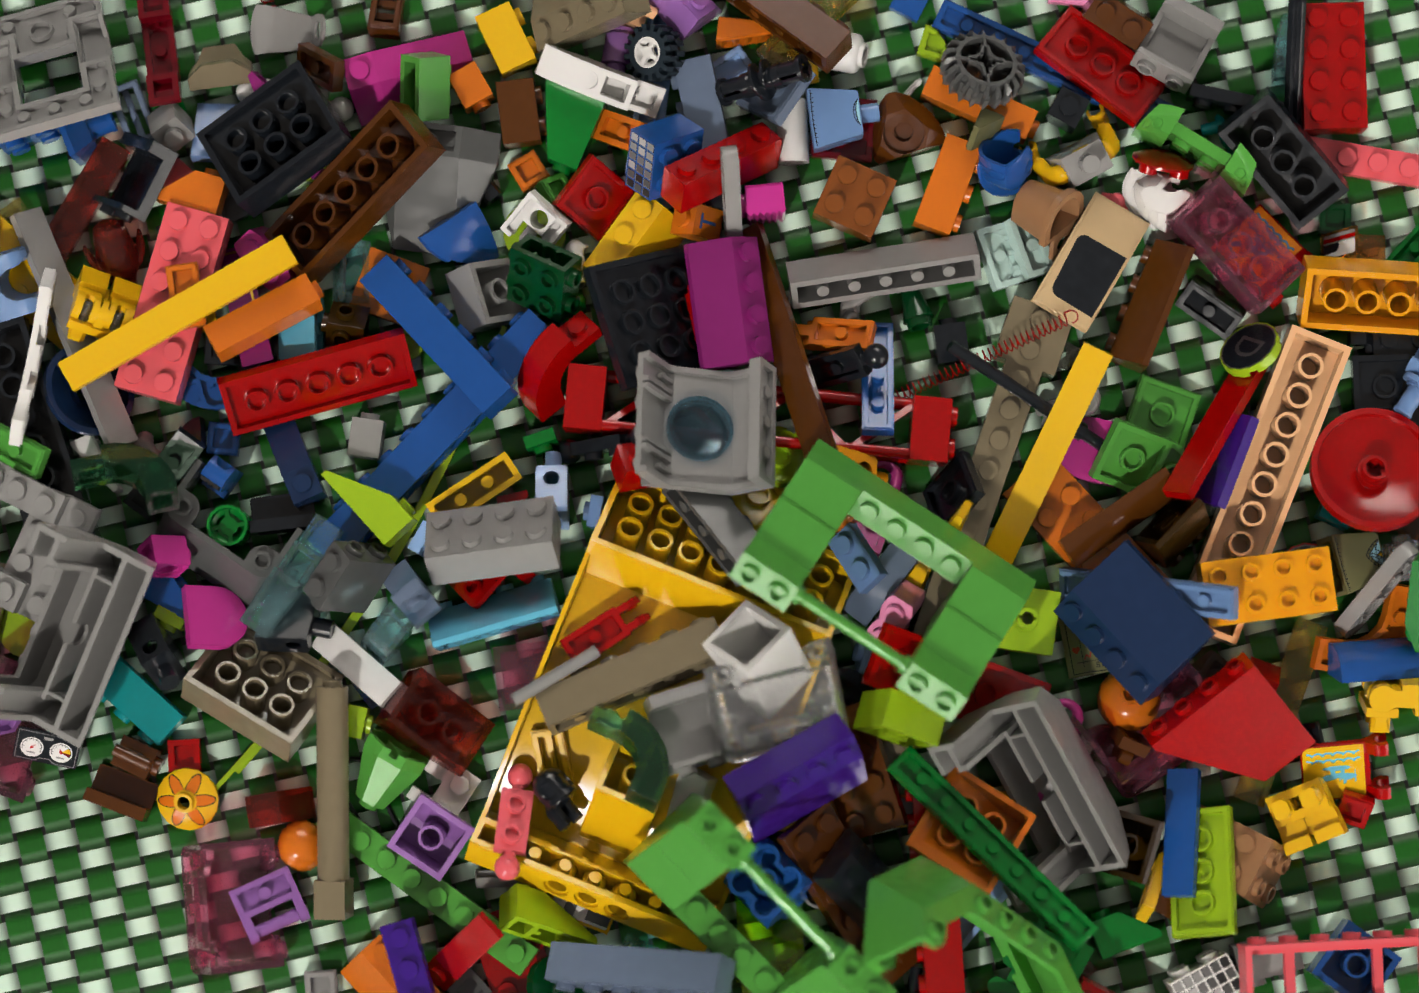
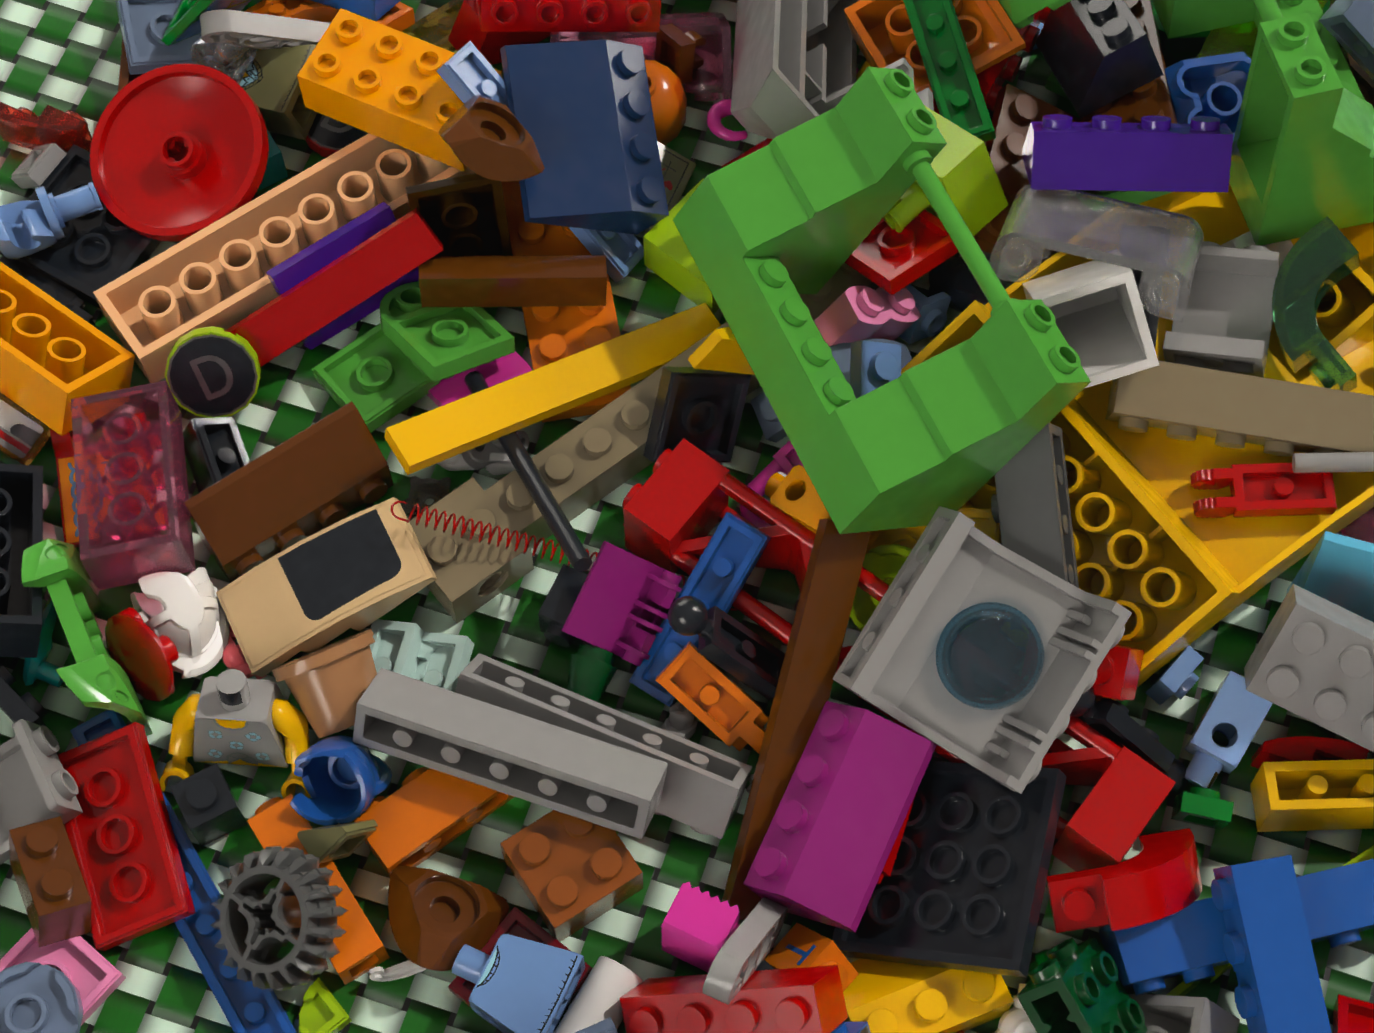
camera: 150 degrees left, 20 degrees down
none -> light grey brick [353,668,668,839]
none -> reddish brown hat [439,94,545,182]
none -> magenta hinge [562,541,682,667]

